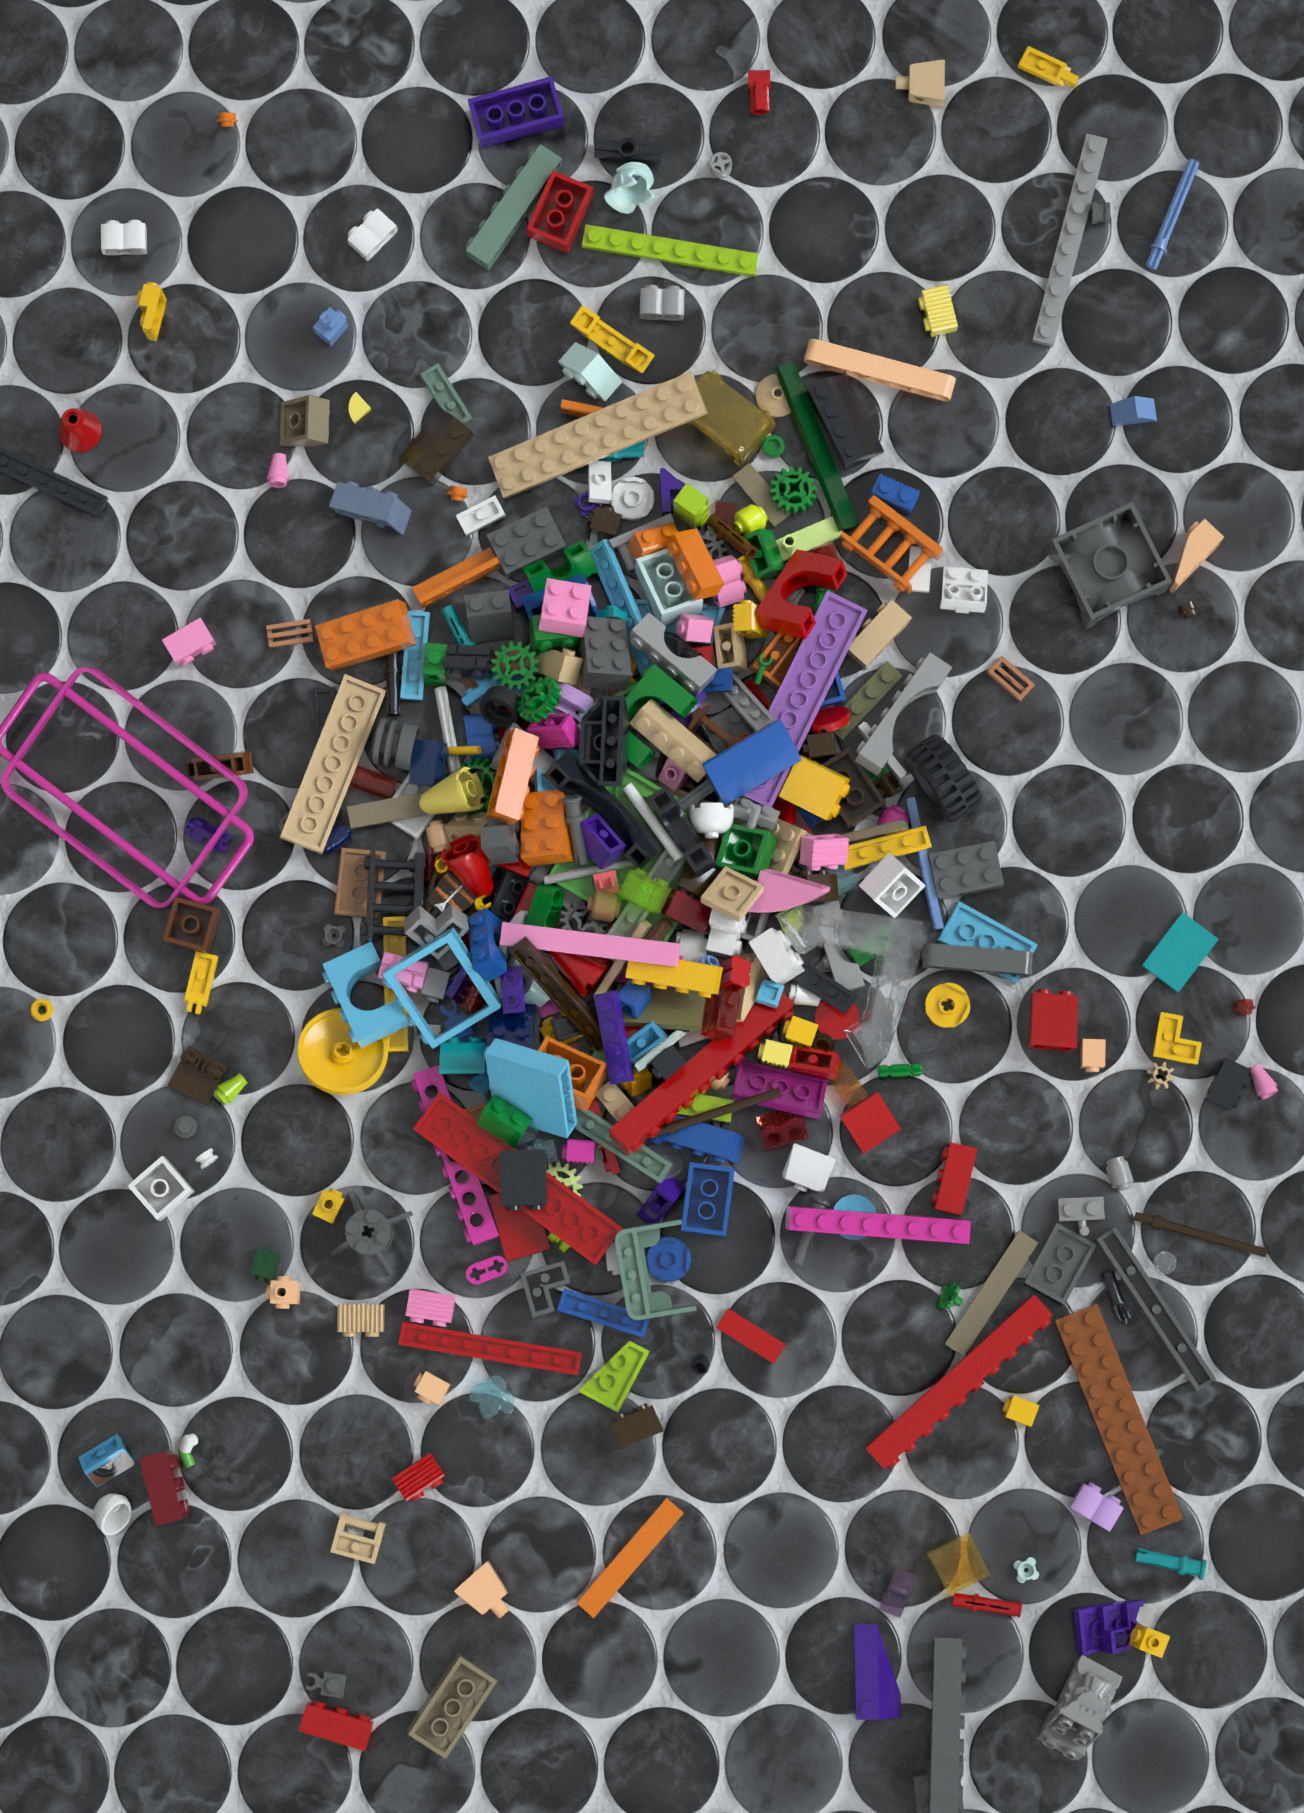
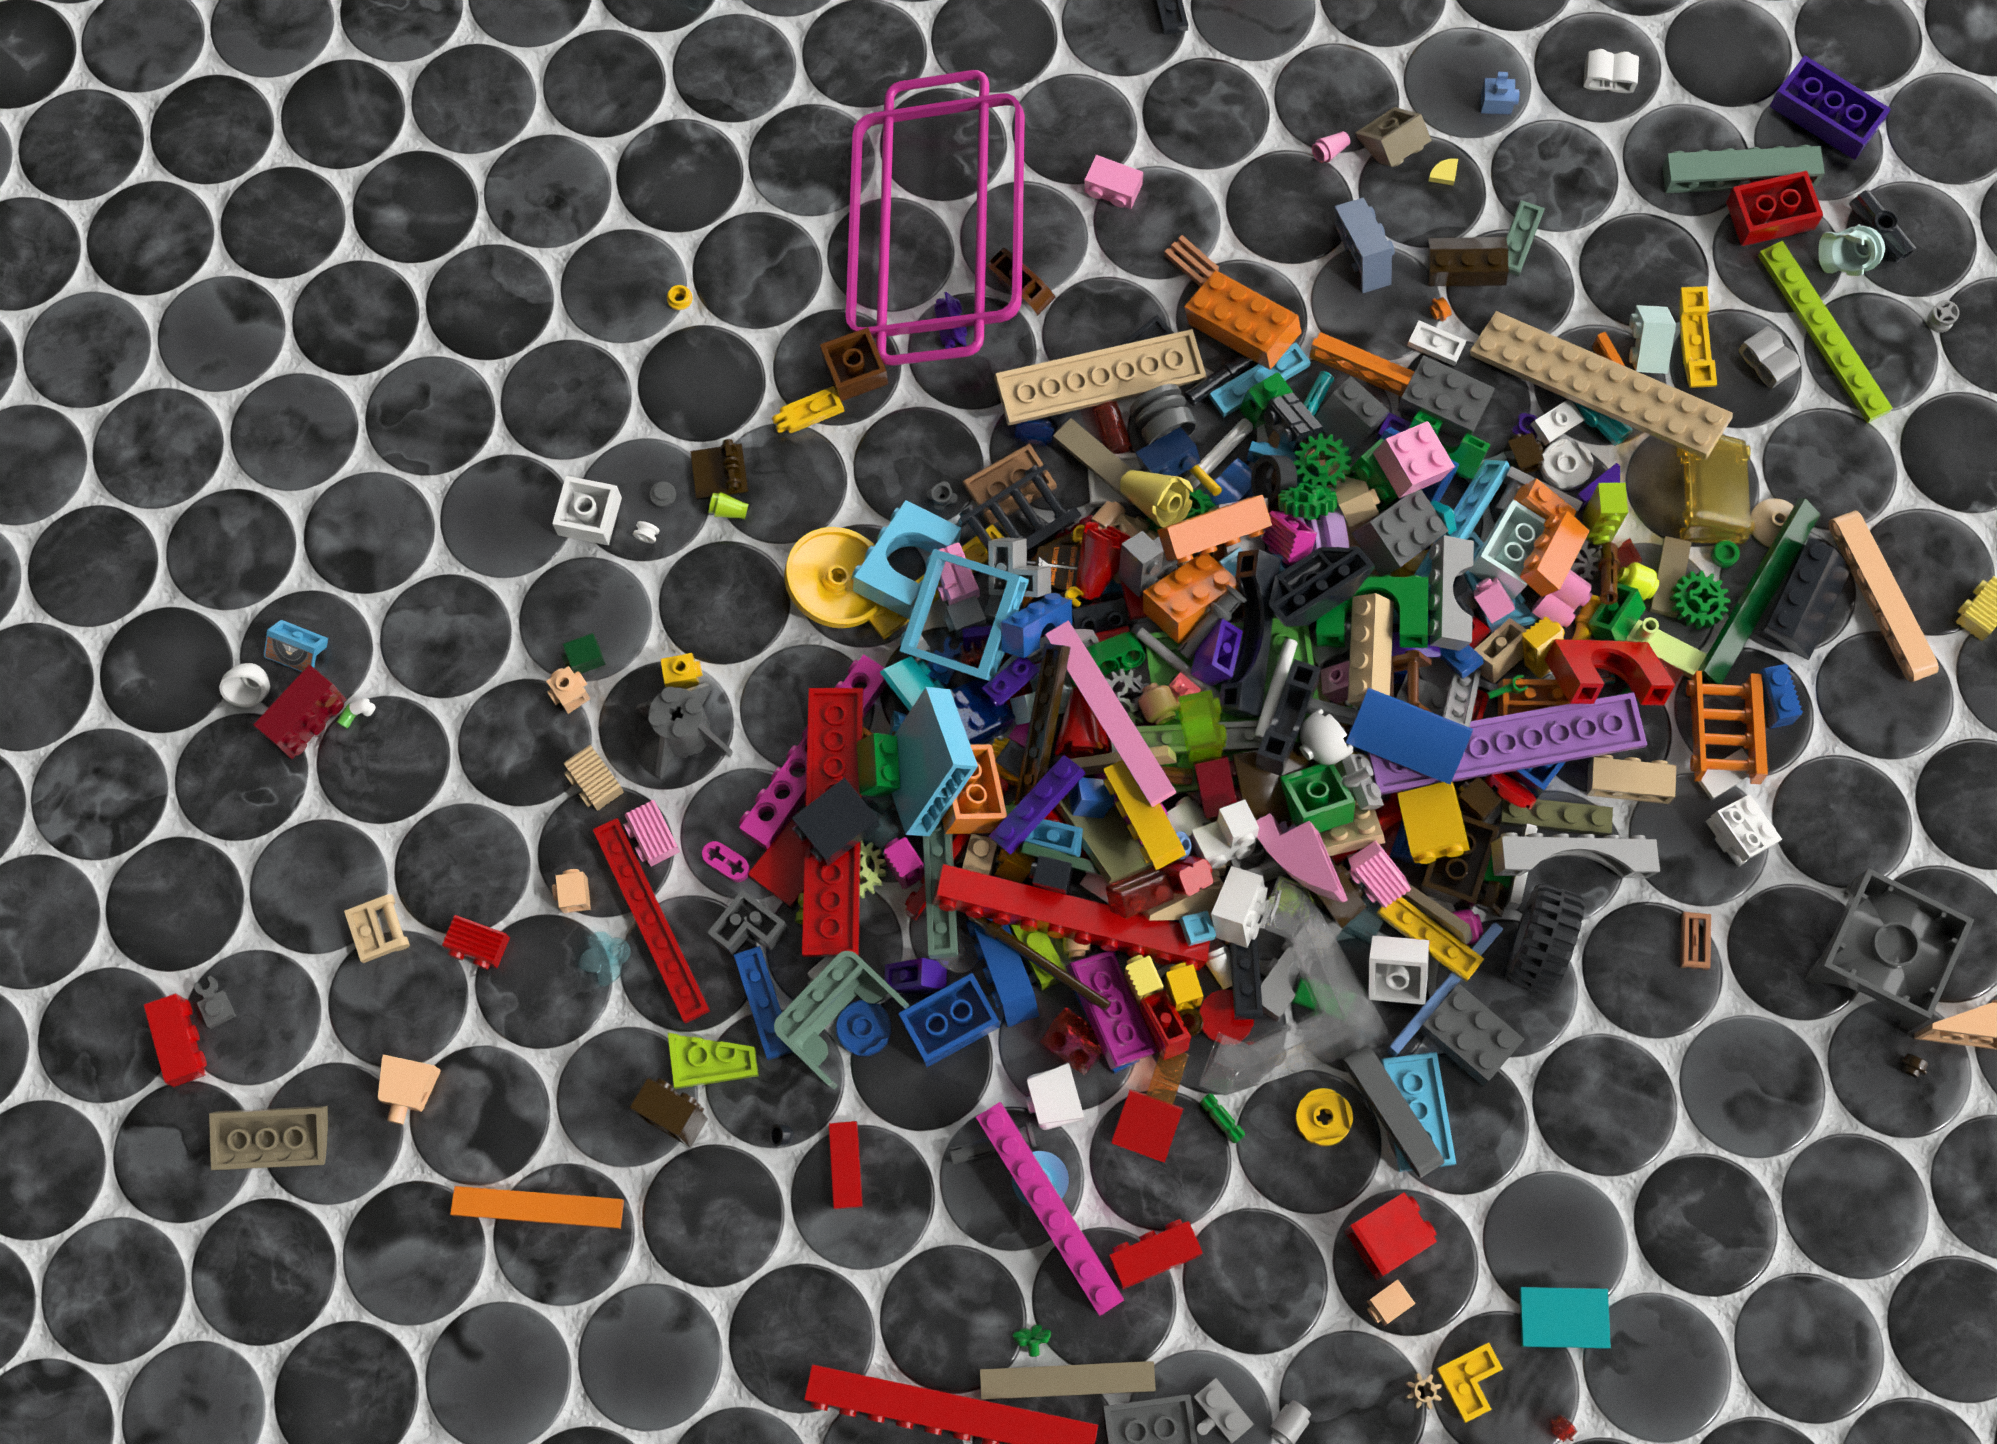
camera: 55 degrees right, 10 degrees down
tan plate [701,866,764,922] -> none

